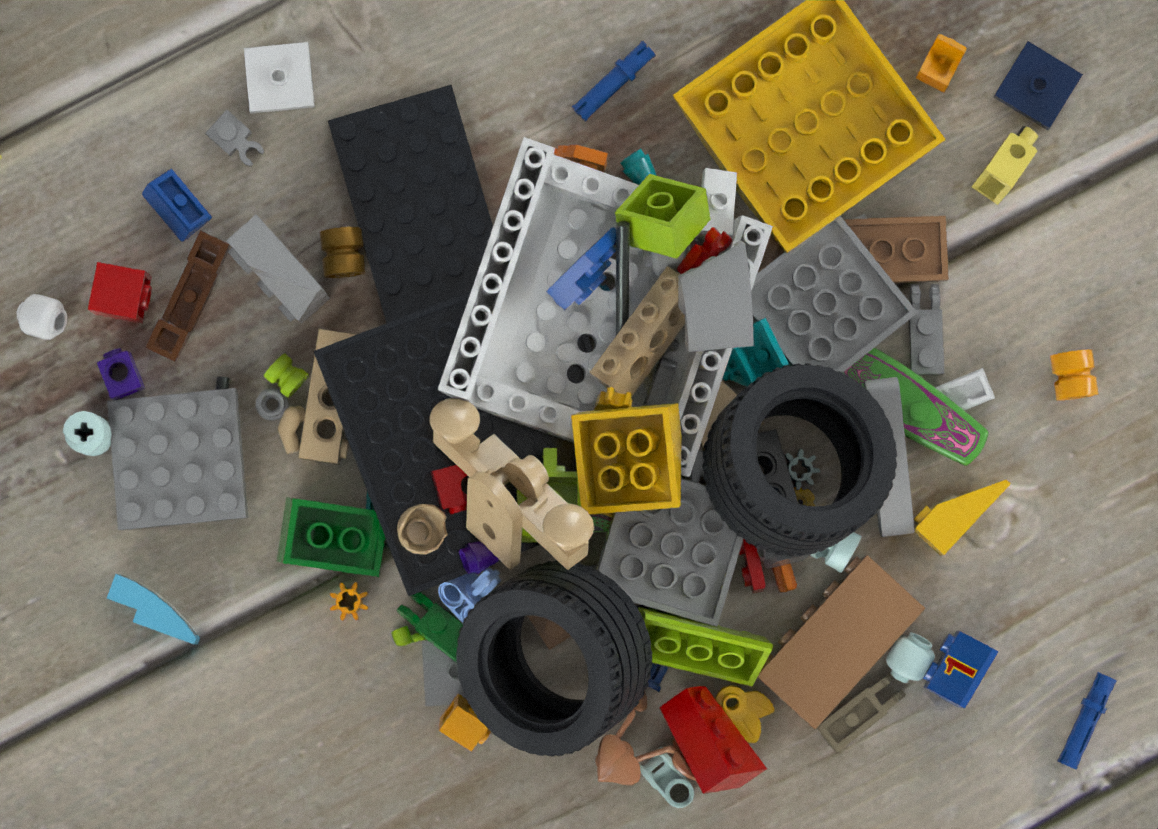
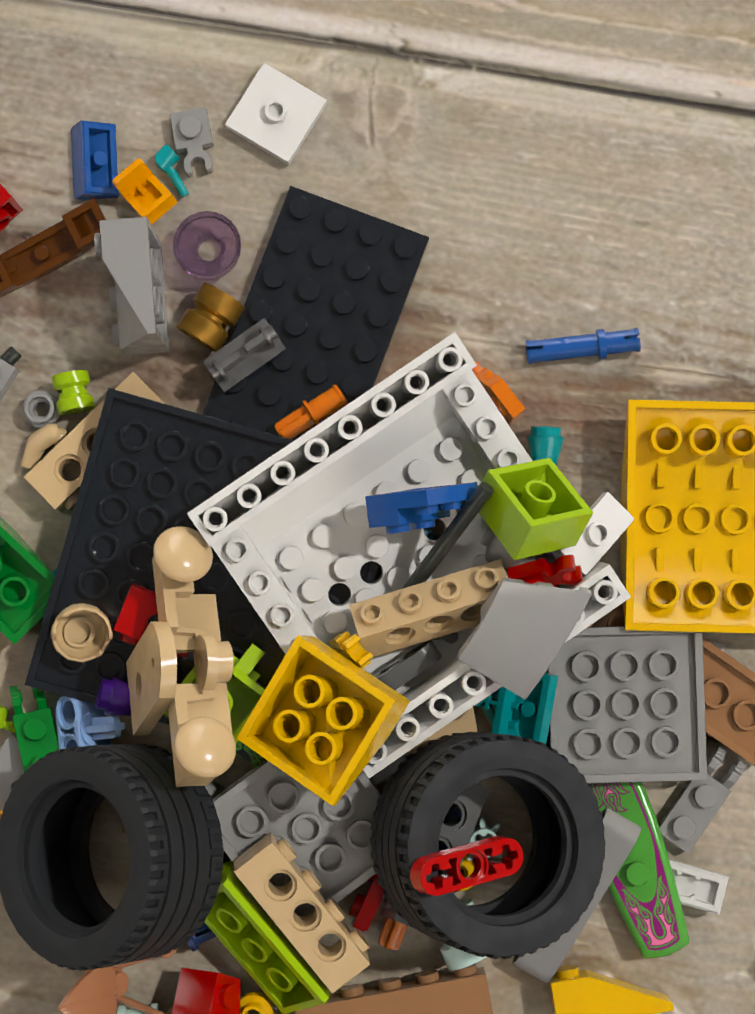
camera: 40 degrees right, 0 degrees up
none -> light orange bracket [112,158,178,225]
none -> teal hand [155,145,189,198]
none -> clear purple piece [173,211,242,280]
none -> flat silver hinge [202,318,286,392]
none -> tan brick [234,832,370,994]
none -> orange axle [274,384,348,440]
none -> red beam [410,836,523,896]

